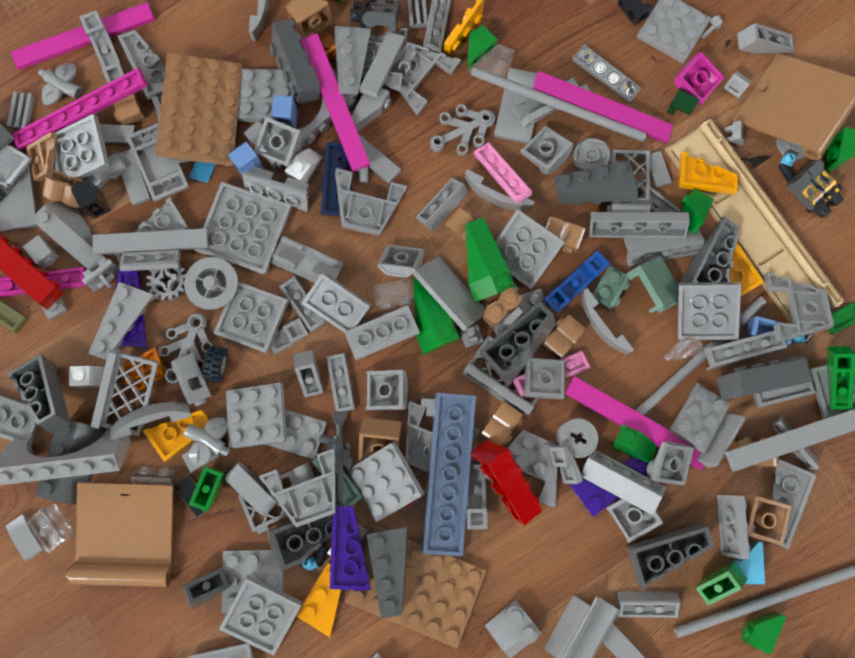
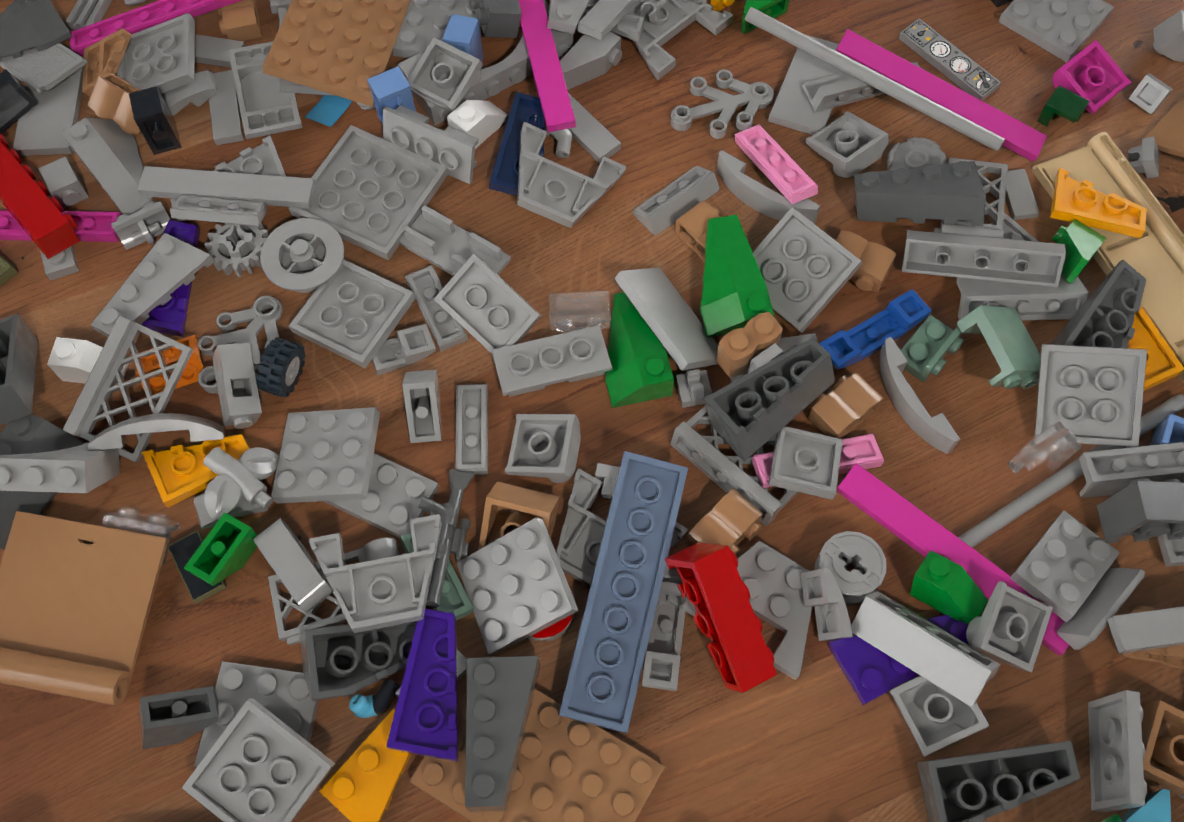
camera: 10 degrees right, 15 degrees down
light grey slope [378,244,424,278] -> none
clear wing [469,44,515,78] -> none
light grey hand [701,15,723,39] -> none

